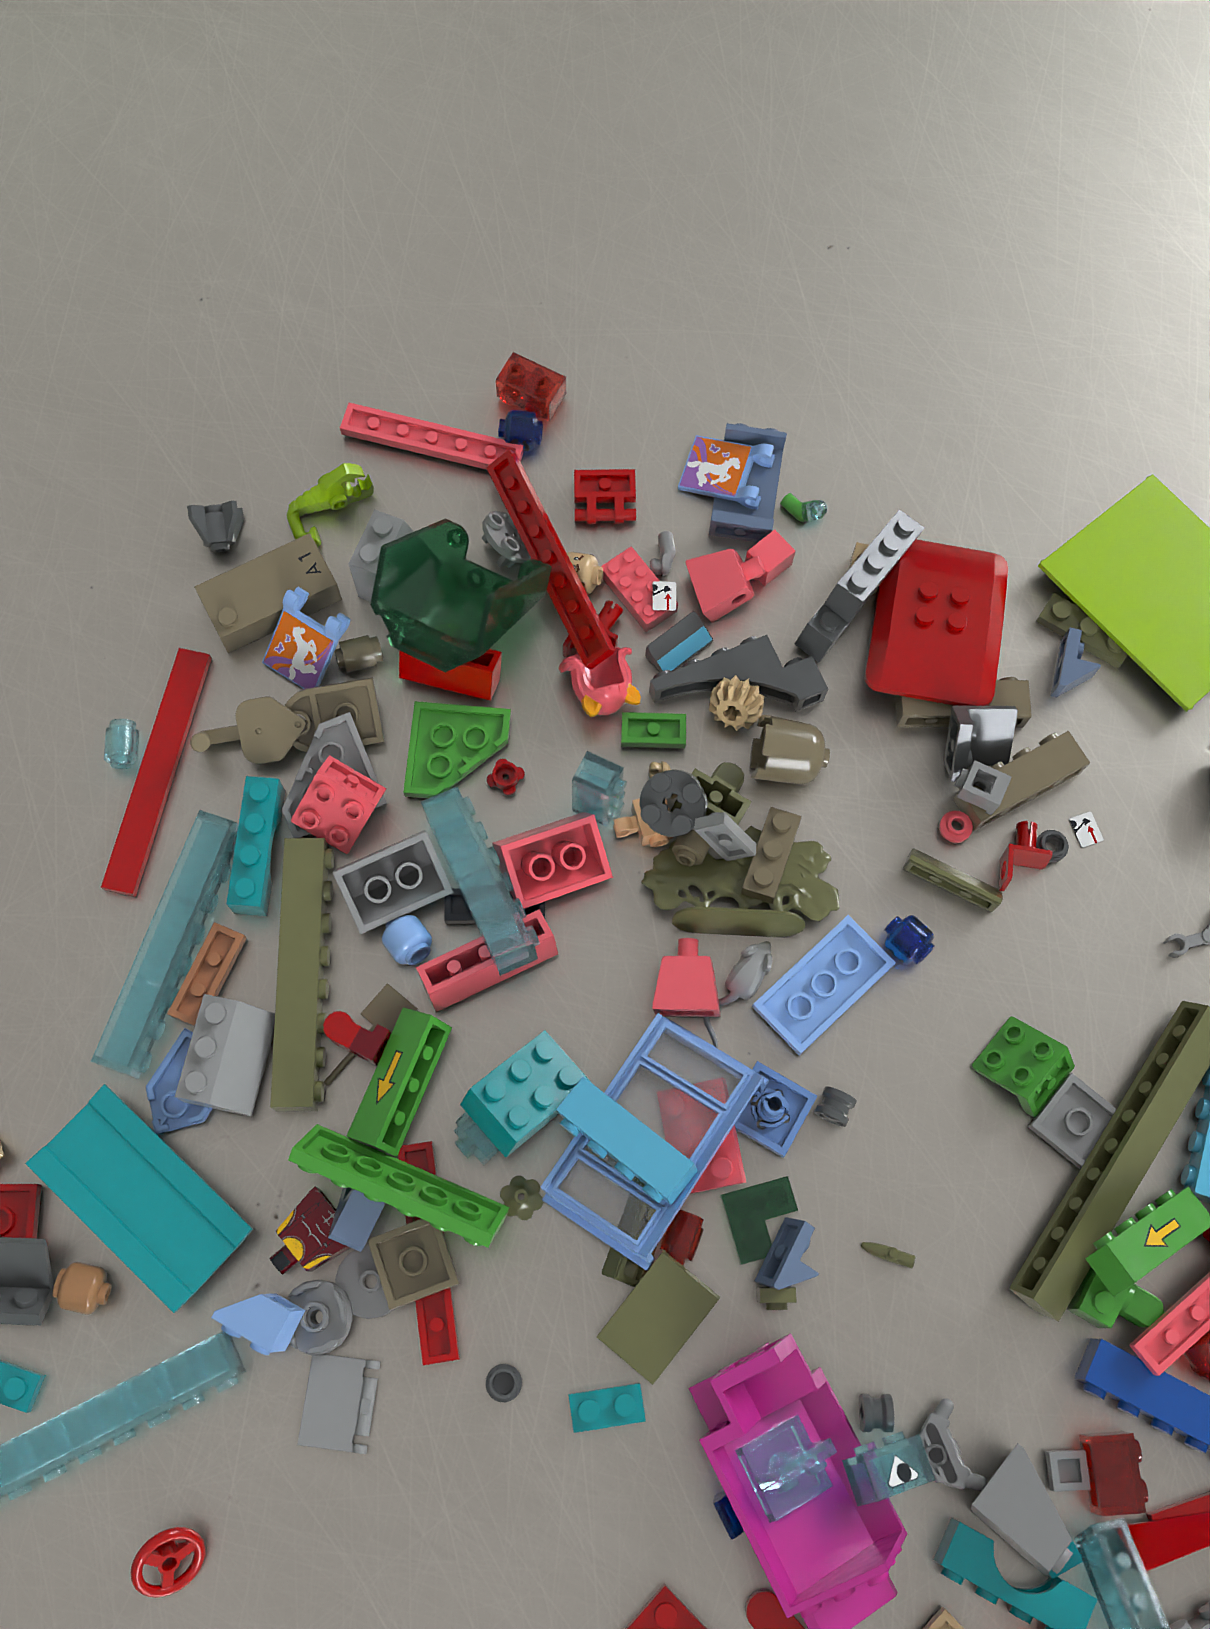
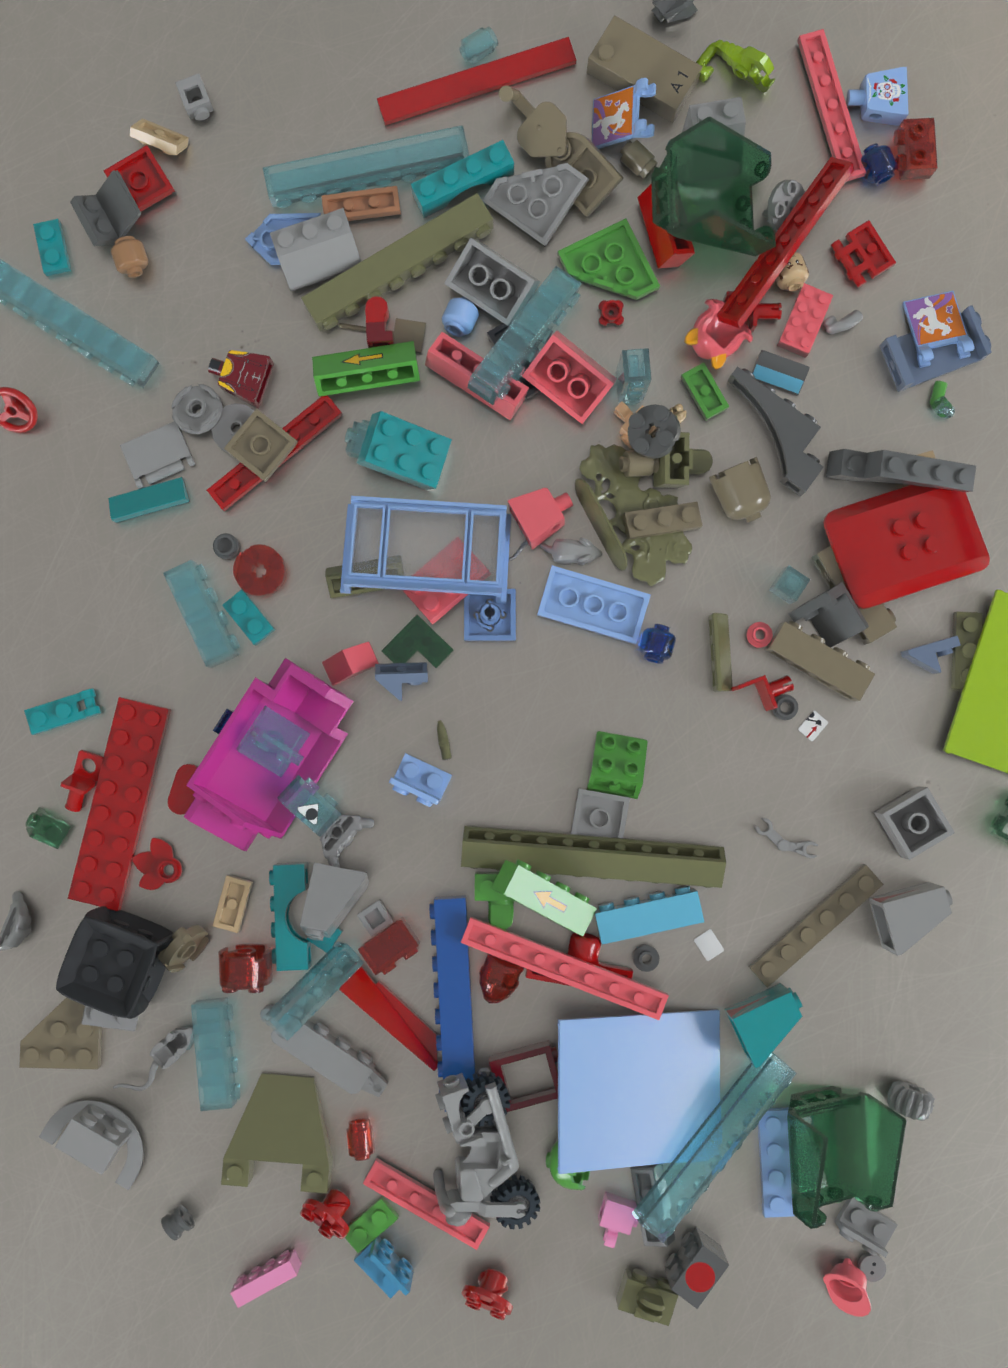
camera: 65 degrees right, 15 degrees up
teal hinge [25,1084,253,1313] -> none
light blue slope [211,1293,305,1355] -> none
bright green plate [288,1124,510,1248] -> none
coral bracket [291,755,387,854] -> none
sand blue slope [328,1187,385,1252] -> none
olive plant [500,1176,543,1220] -> none
medium azure brick [556,1077,698,1205] -> none
olive tile [597,1250,720,1385] -> none
white sticker [653,581,676,611] -> none
clear red brick [659,1210,704,1266] -> none
coral torso [685,549,765,623] -> none
light grey plate [694,812,757,861] -> none
tan gear [709,675,765,731] -> none
coral brick [745,530,796,587] -> none
olive plate [756,1286,797,1310] -> none
dark grey wheel [814,1086,857,1127] -> none
dark grey wheel [859,1394,894,1432] -> none
light grey brick [954,760,1012,815] -> none
none -> teal slope [108,477,190,523]
none -> clear light blue brick [163,560,240,668]
none -> clear red plate [233,544,286,597]
none -> coral slope [322,641,379,686]
none -> light blue bracket [389,753,452,807]
none -> clear light blue brick [769,565,811,604]
none -> light blue torso [846,67,909,126]

